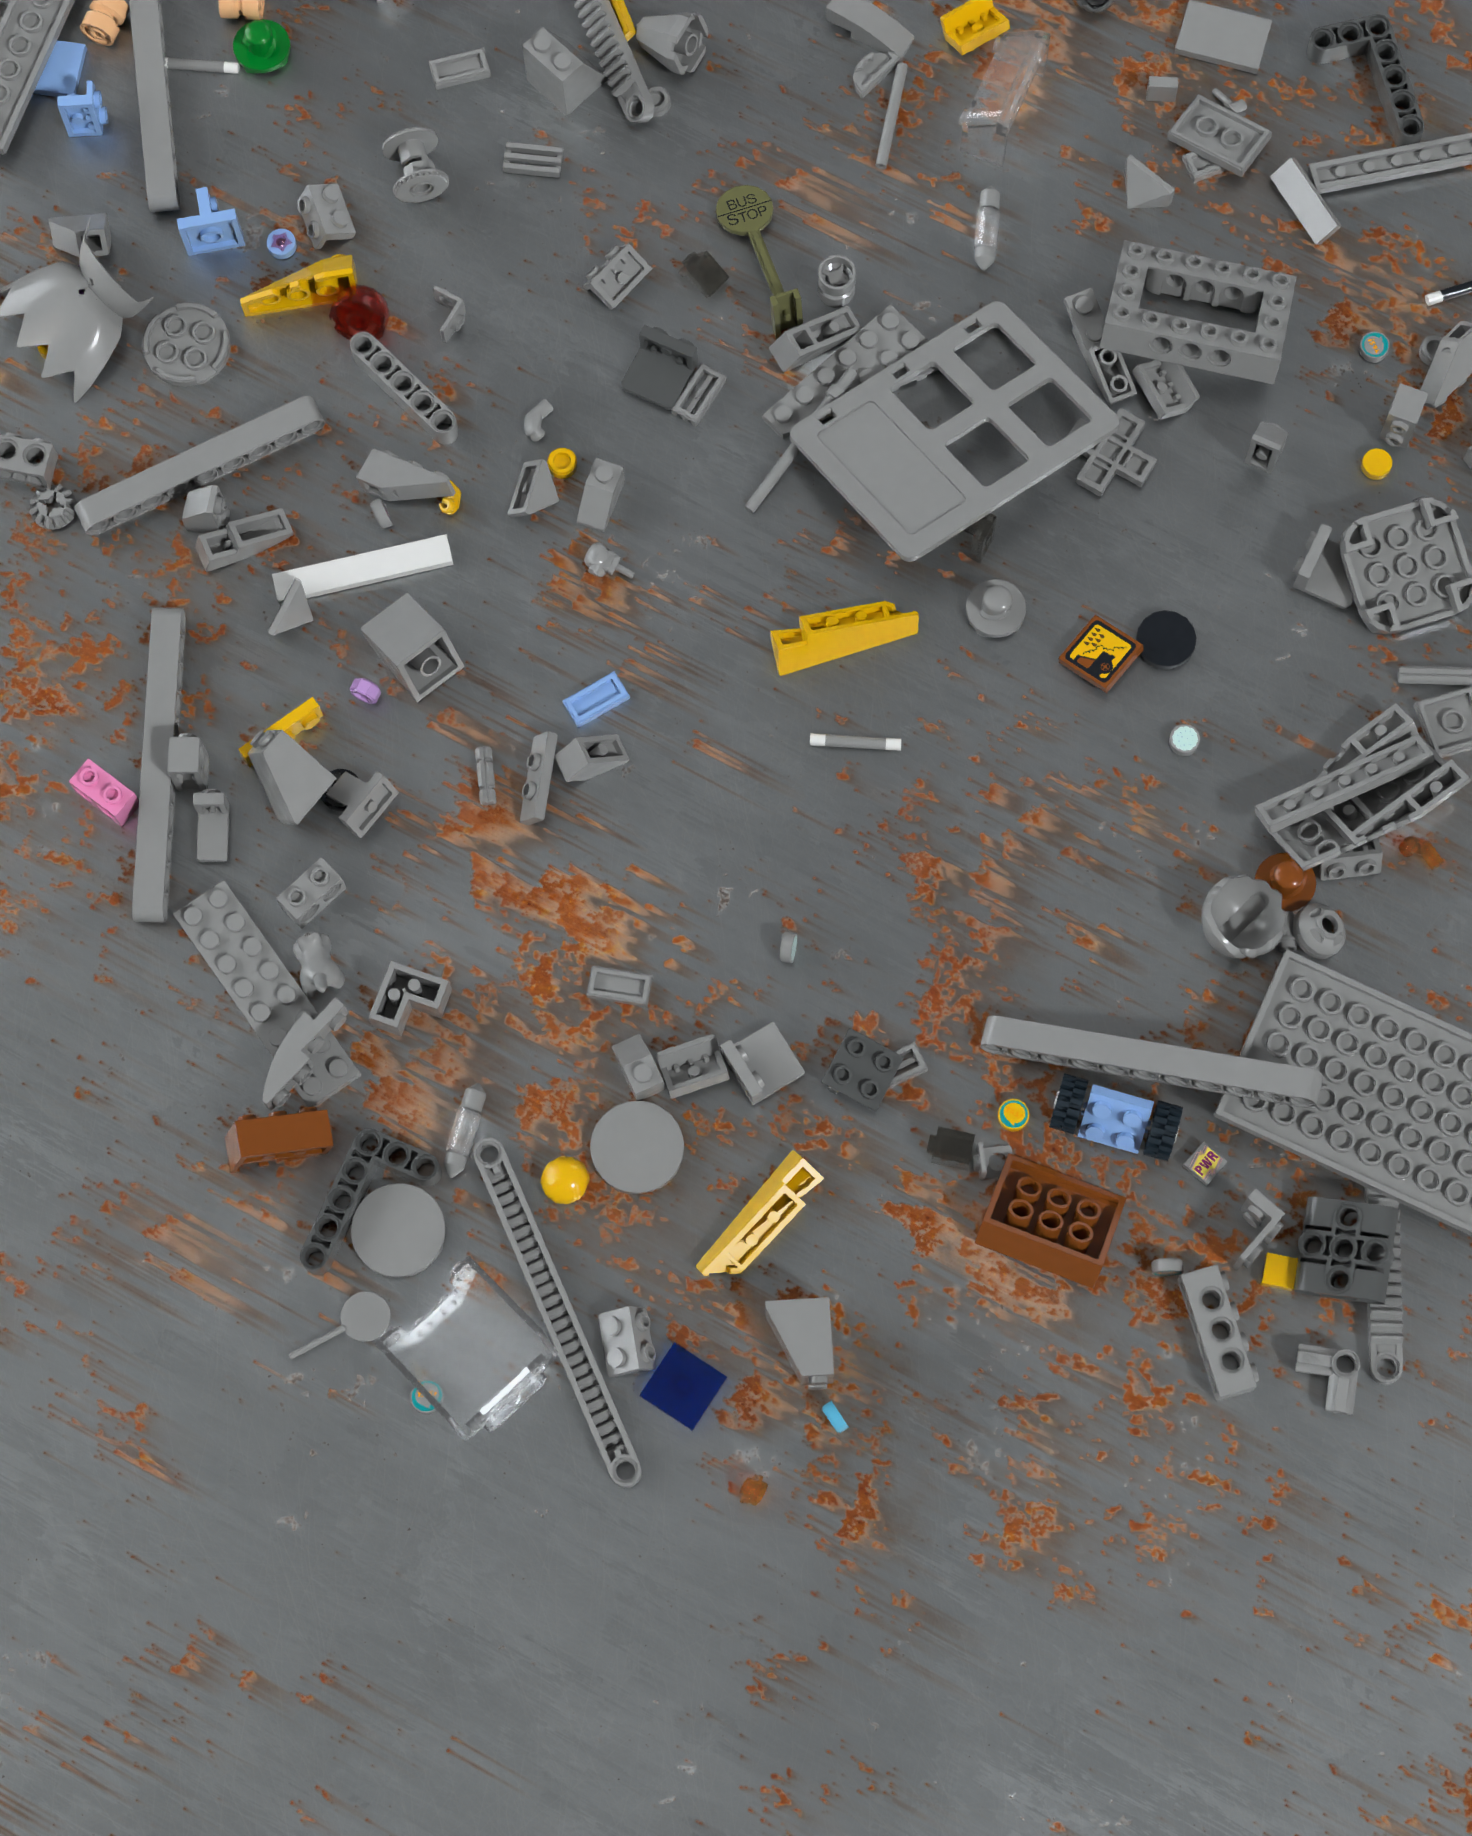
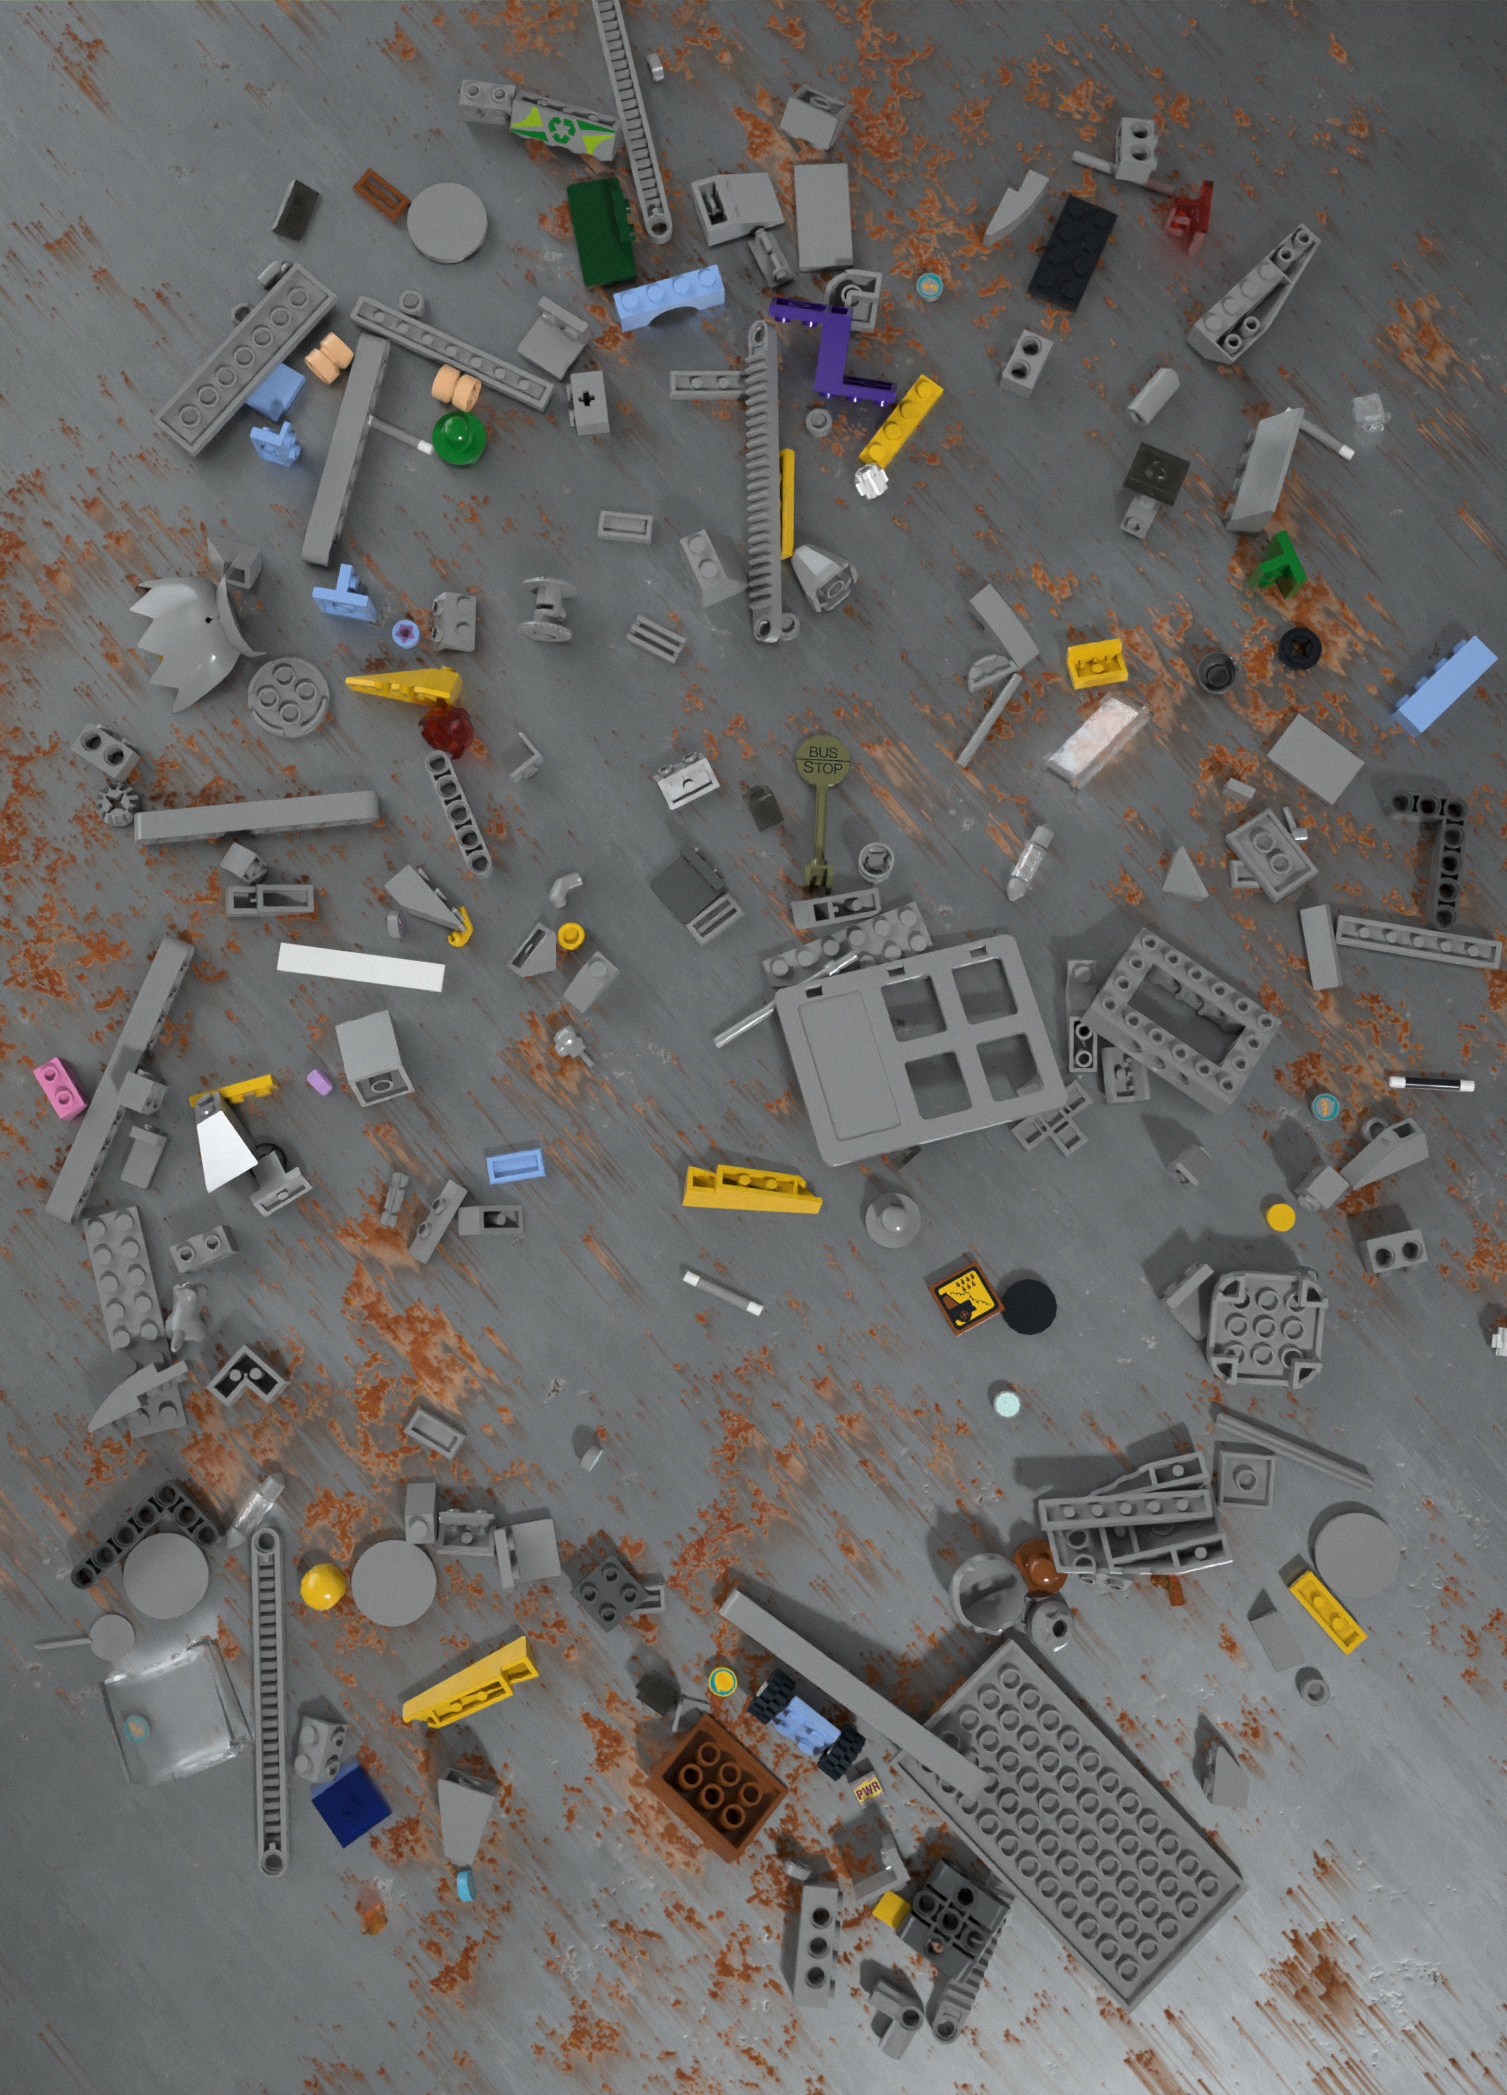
camera: 15 degrees right, 10 degrees up
dark orange wedge [225,1107,334,1173] -> none
light grey slope [268,577,314,635] -> none

